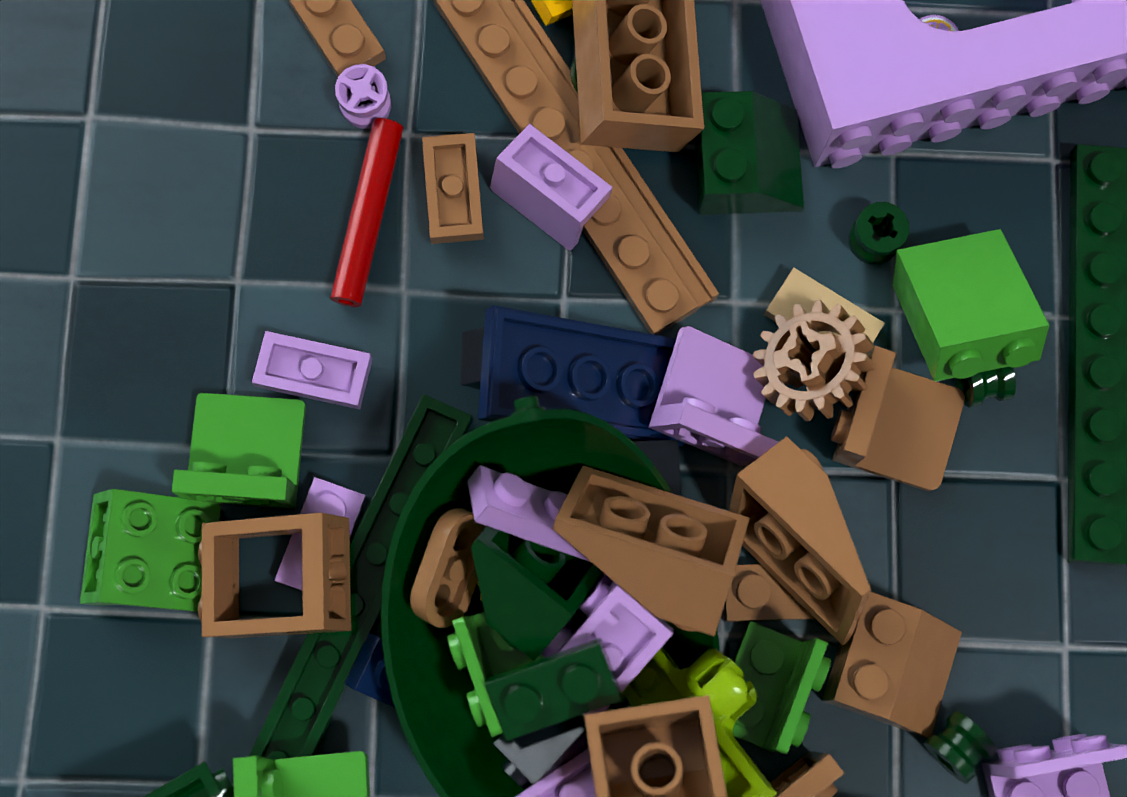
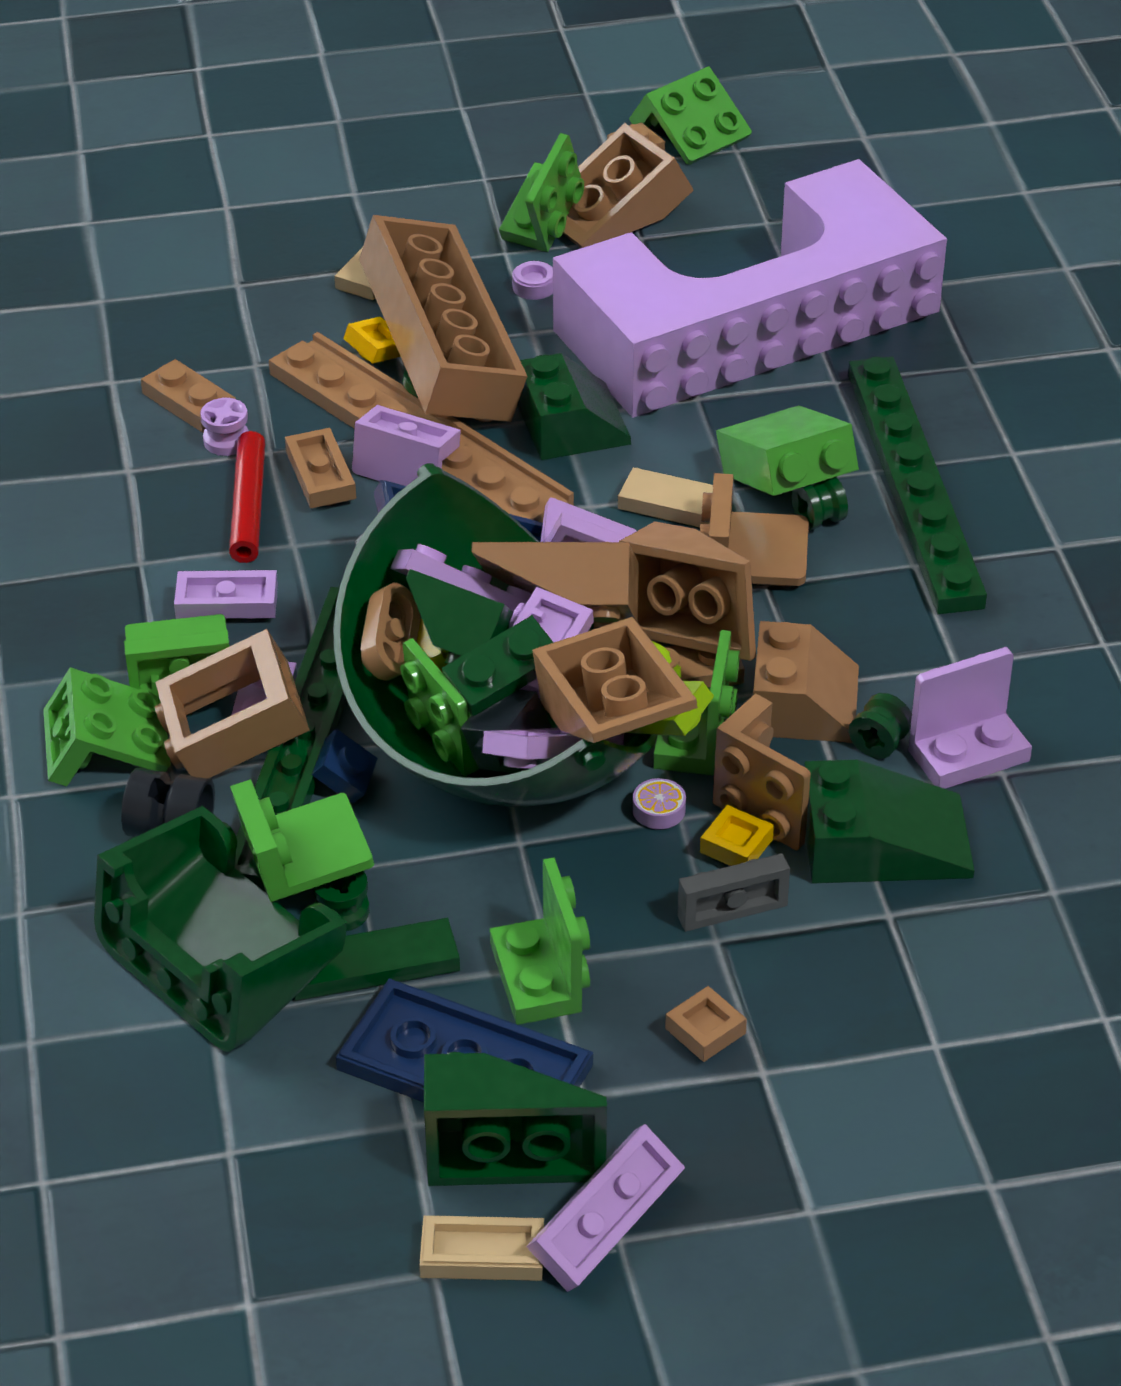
camera: 10 degrees left, 35 degrees down
medium nougat gear [753,300,875,421] -> none
dark green wheel [849,202,909,265] -> none
none -> black wheel [121,768,215,837]

